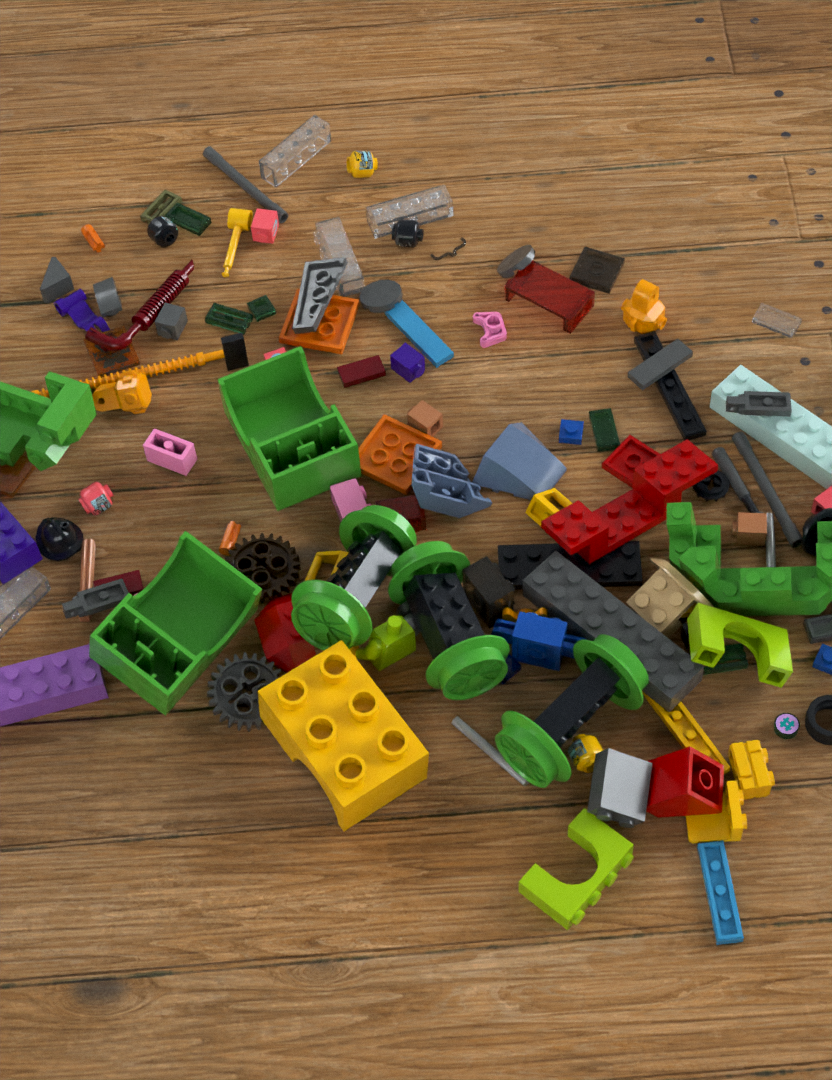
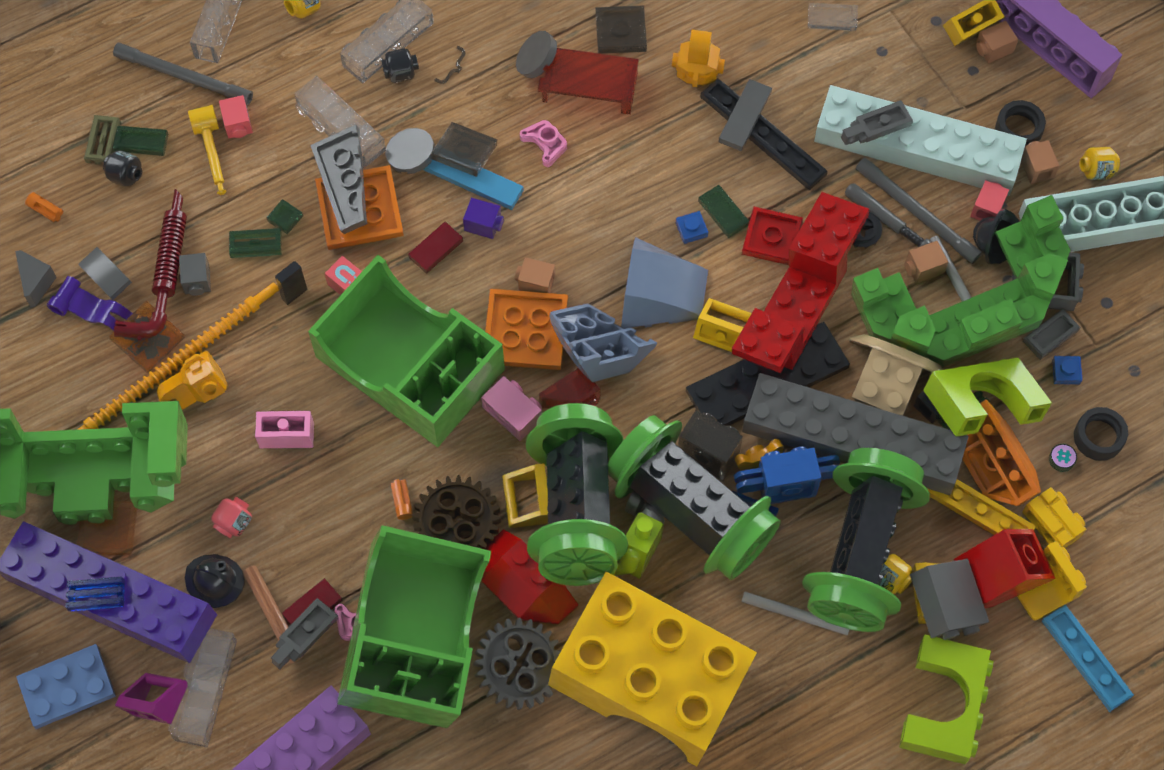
camera: 30 degrees left, 10 degrees up
none -> clear smoke tile [431,122,498,177]
none -> orange wedge [962,400,1041,506]

